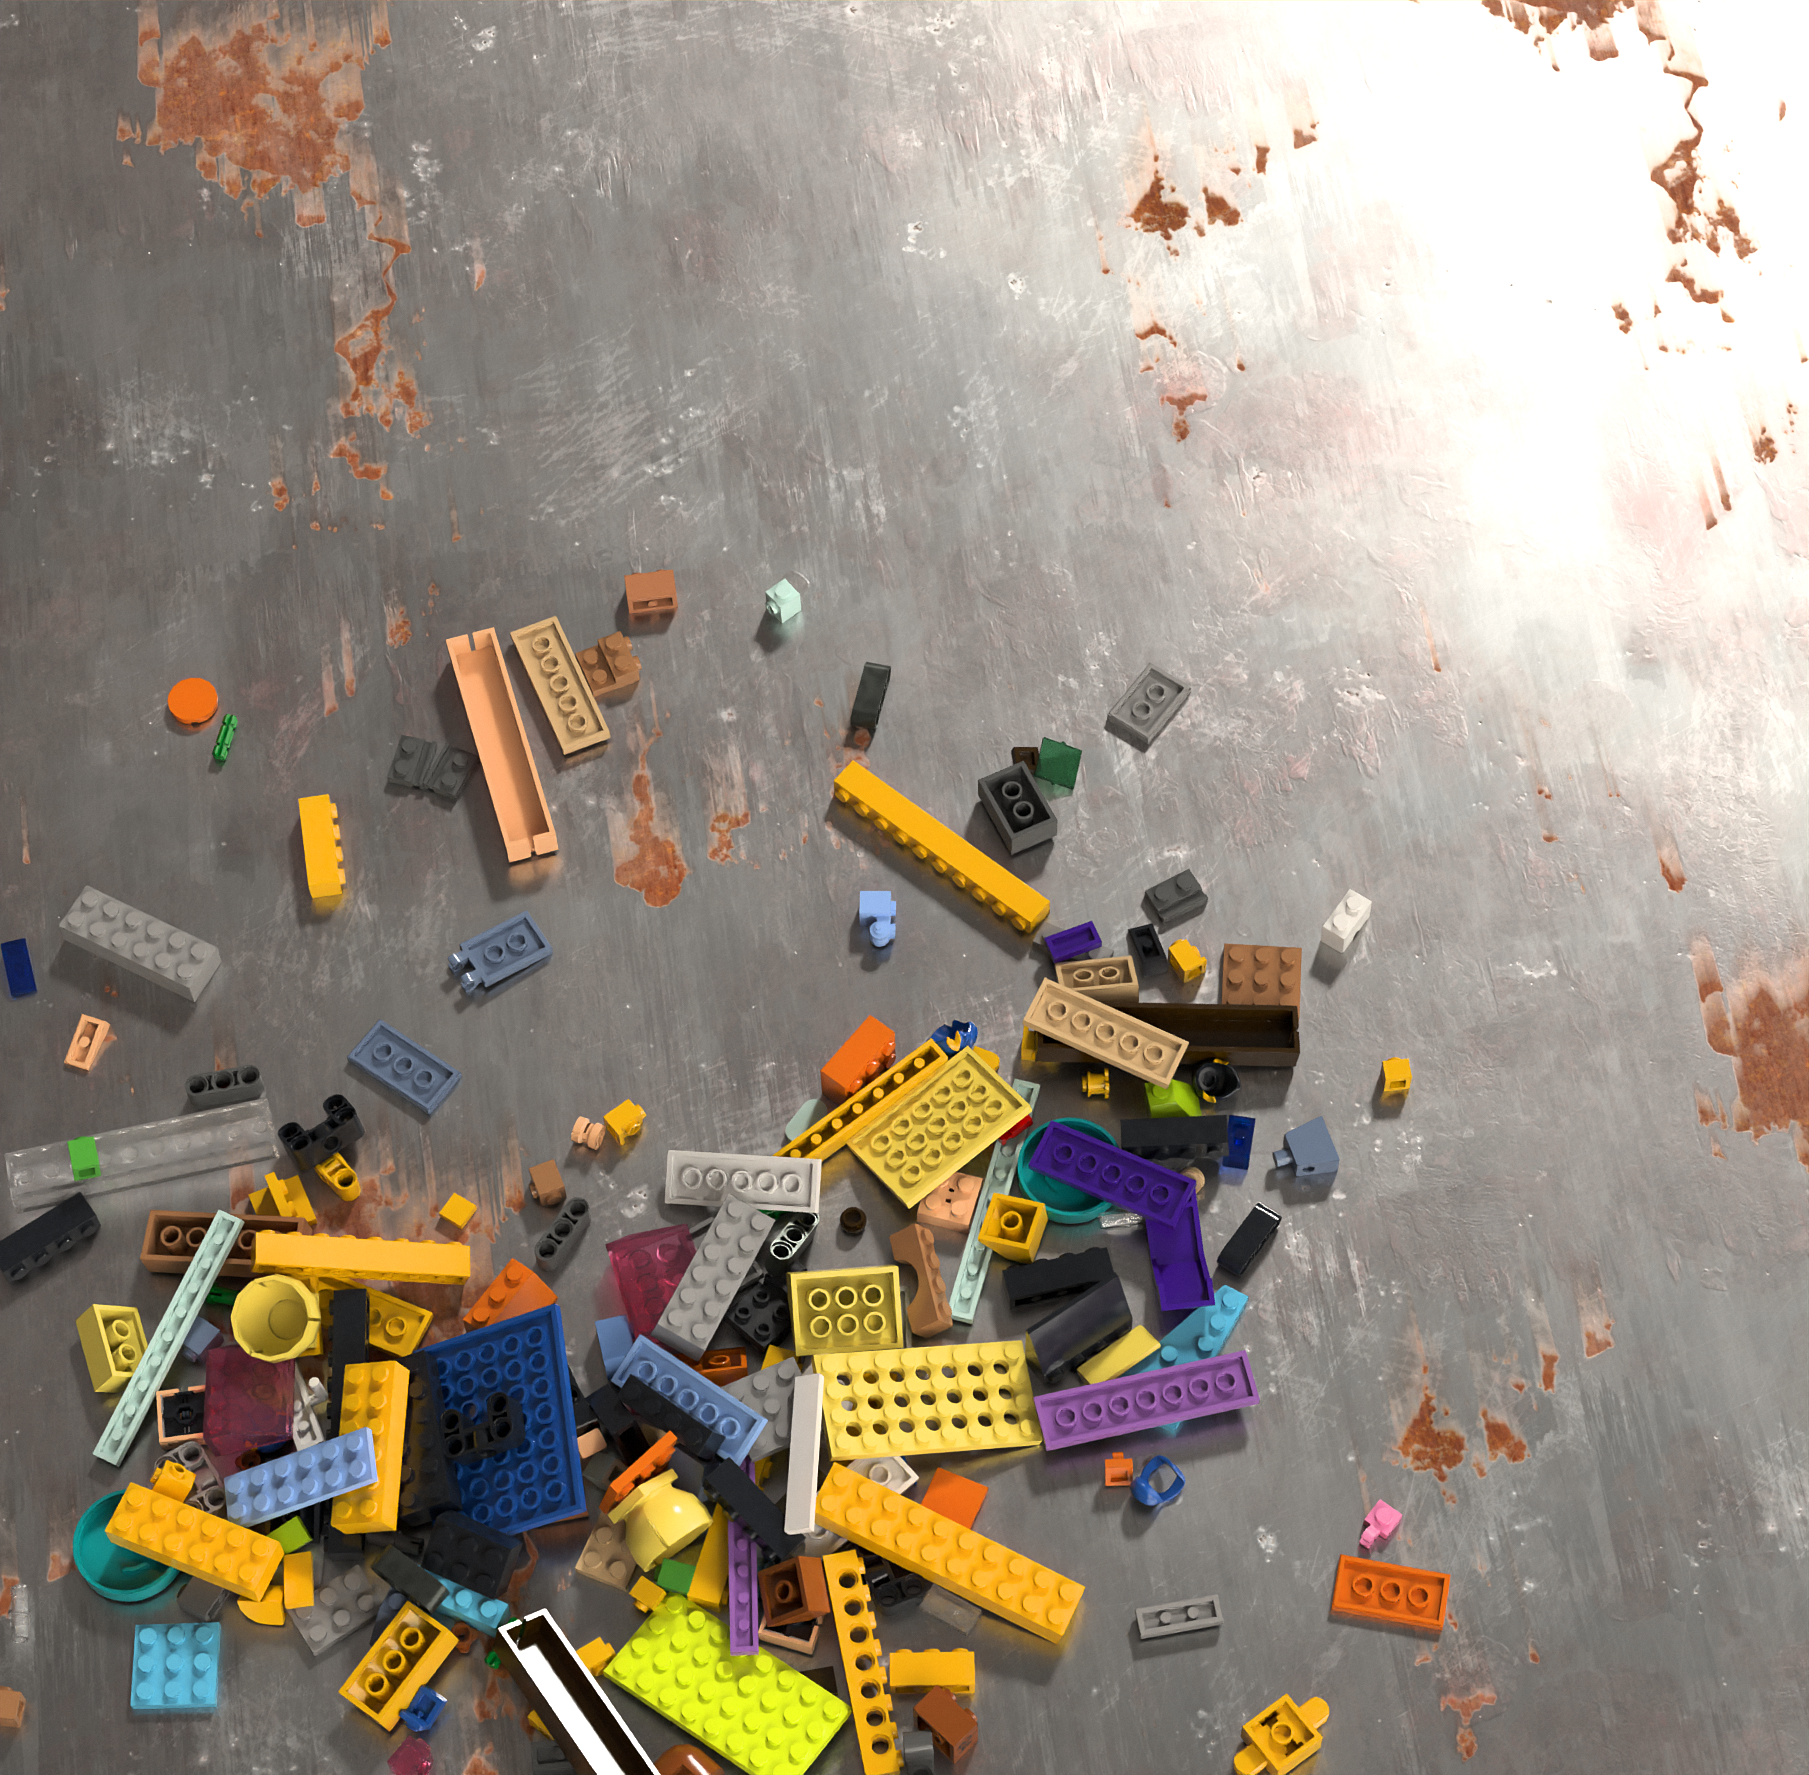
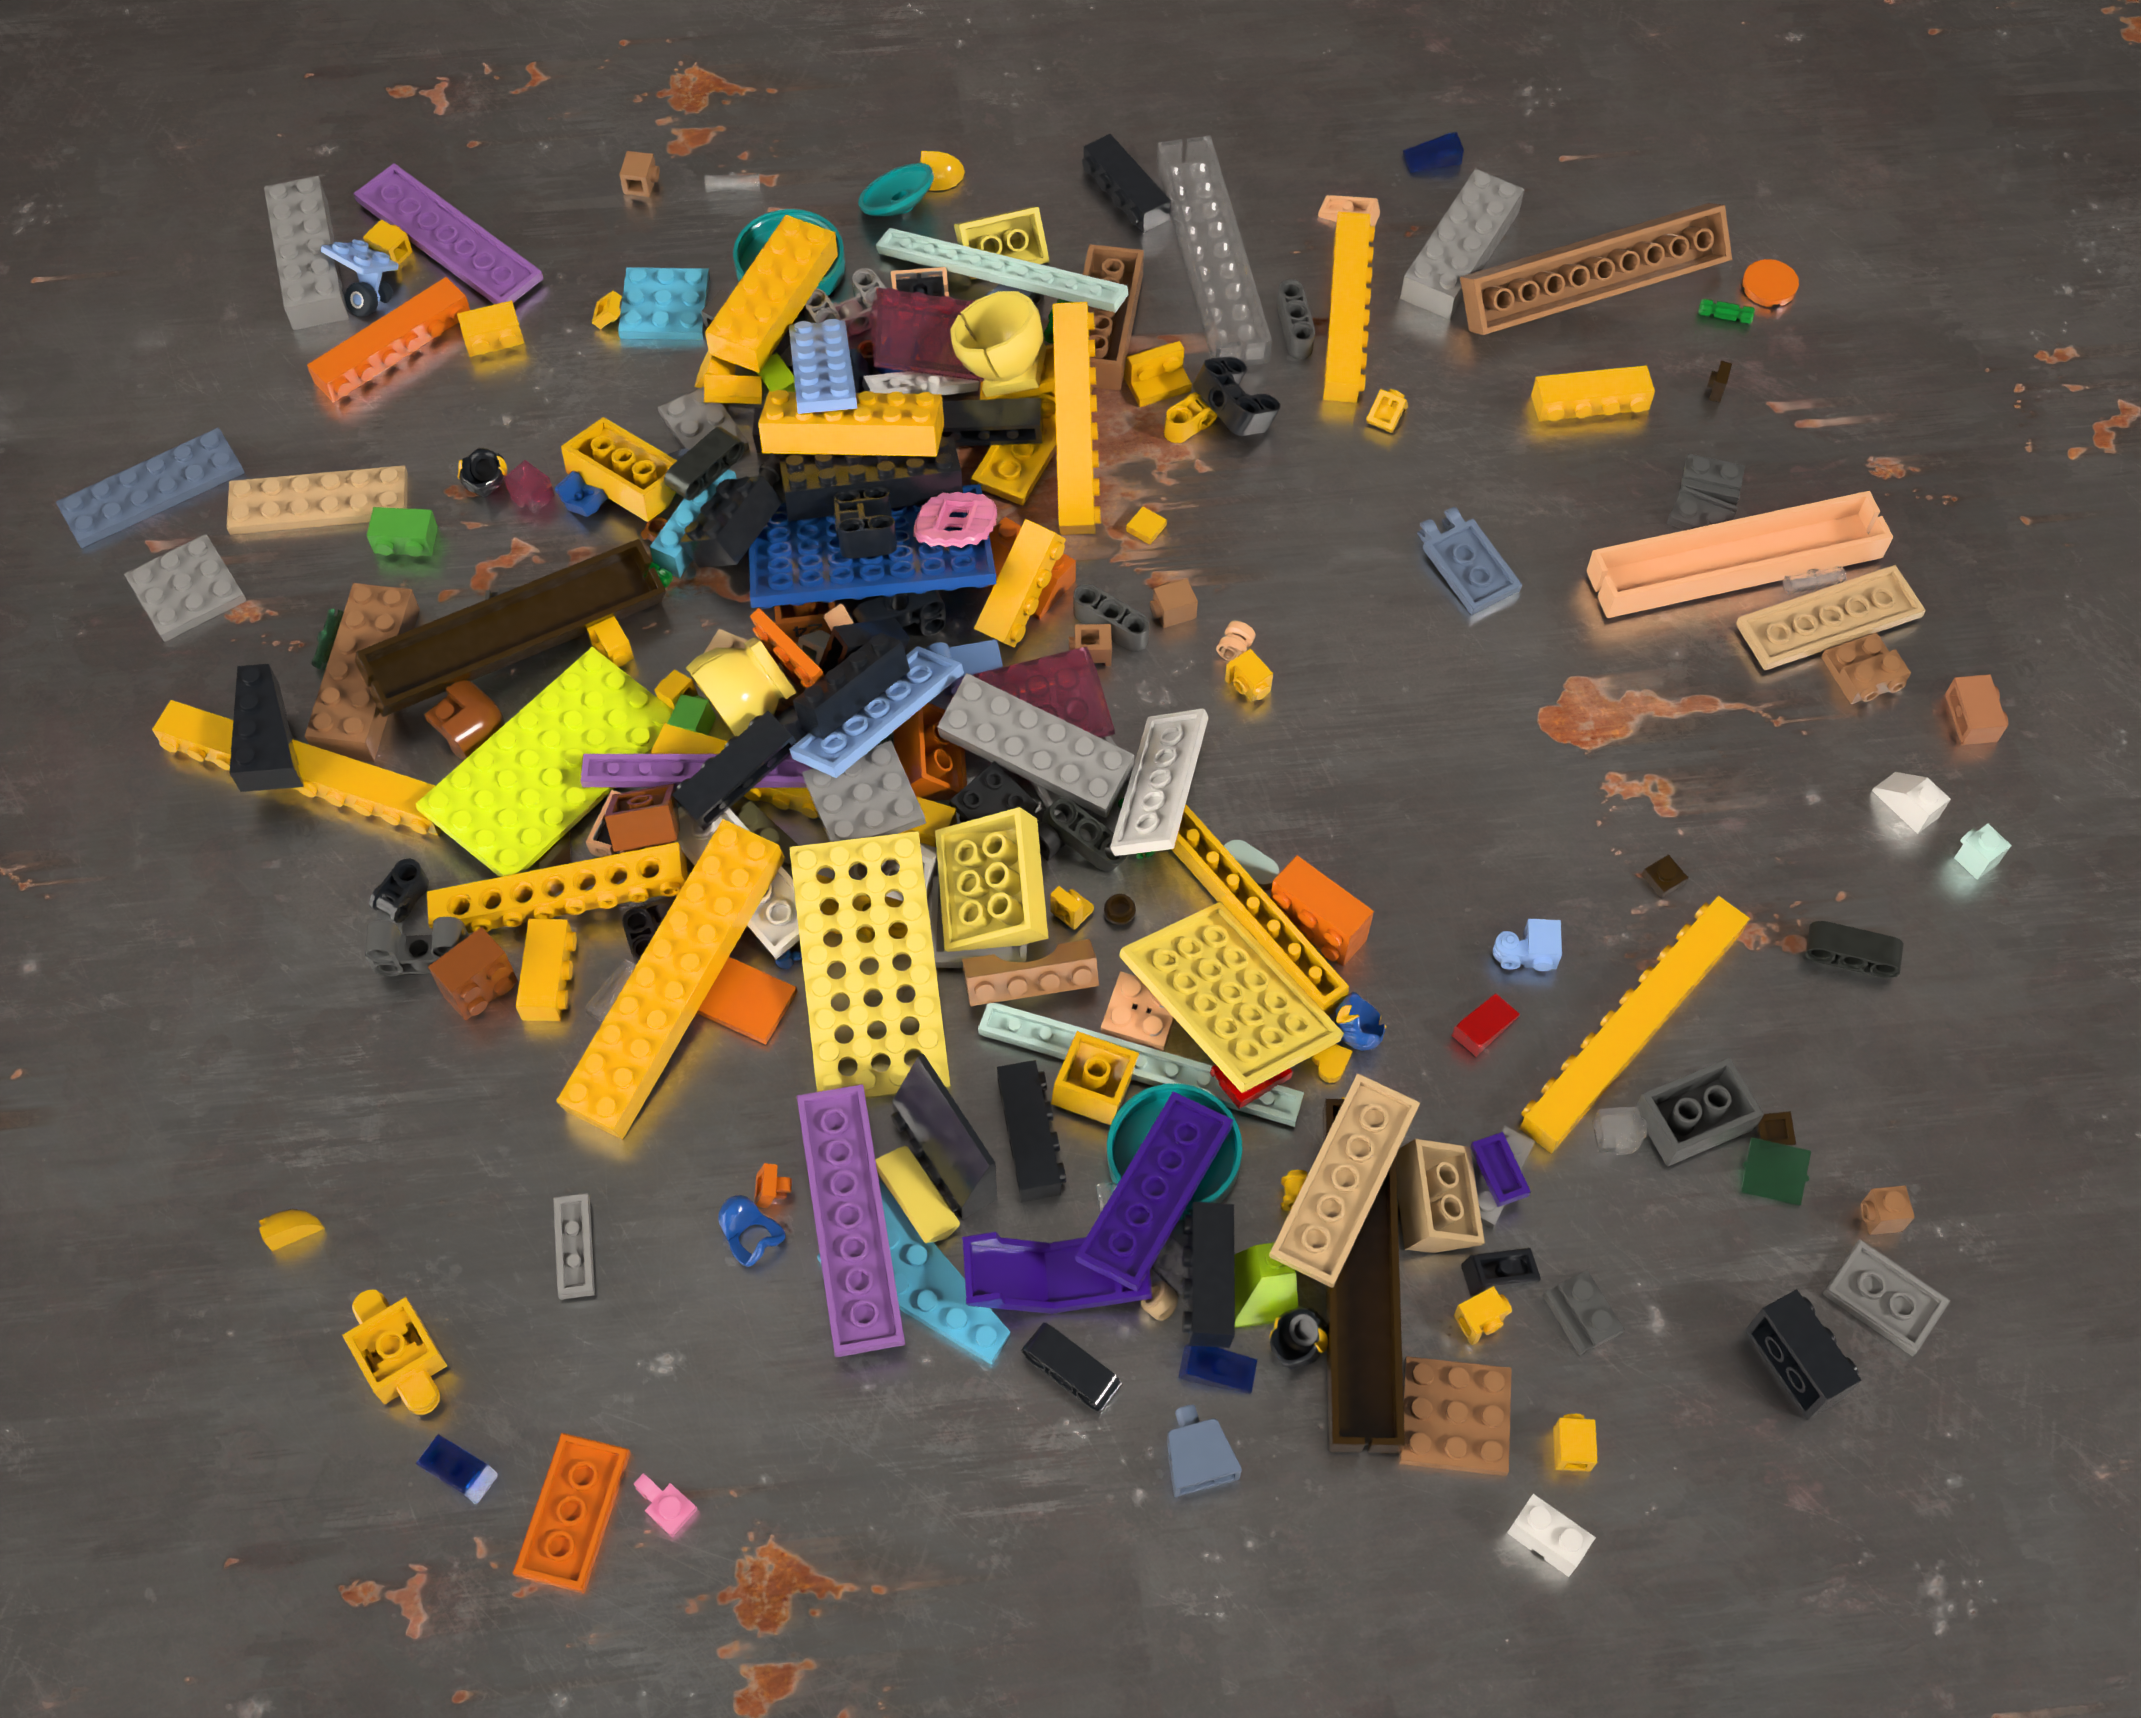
camera: 90 degrees right, 0 degrees up
bright green brick [67,1136,101,1181] -> none
yellow brick [149,1460,196,1503] -> none
sand blue tile [347,1019,462,1115] -> none
white tile [784,1373,824,1535] -> none
yellow plate [1380,1057,1412,1091] -> none
none -> clear blue slope [416,1434,498,1504]
none -> yellow plate [592,290,622,329]
none -> teal dish [858,163,934,217]
none -> bright pink piece [913,492,997,548]
none -> yellow brick [921,151,965,191]
none -> yellow brick [974,519,1066,648]
none -> yellow bracket [1050,886,1094,930]
none -> medium nougat brick [1069,624,1112,666]
none -> yellow brick [1323,211,1375,403]
none -> yellow bracket [1366,389,1408,433]
none -> red slope [1452,993,1520,1057]
none -> medium nougat brick [1460,203,1732,335]
none -> yellow brick [1553,1414,1597,1472]
none -> clear brick [1592,1106,1648,1155]
none -> dark brown plate [1642,854,1689,899]
none -> dark brown plate [1707,361,1732,403]
none -> black brick [1745,1289,1862,1420]
none -> clear pin [1783,566,1846,595]
none -> medium nougat brick [1860,1185,1915,1235]
none -> white slope [1872,772,1951,834]

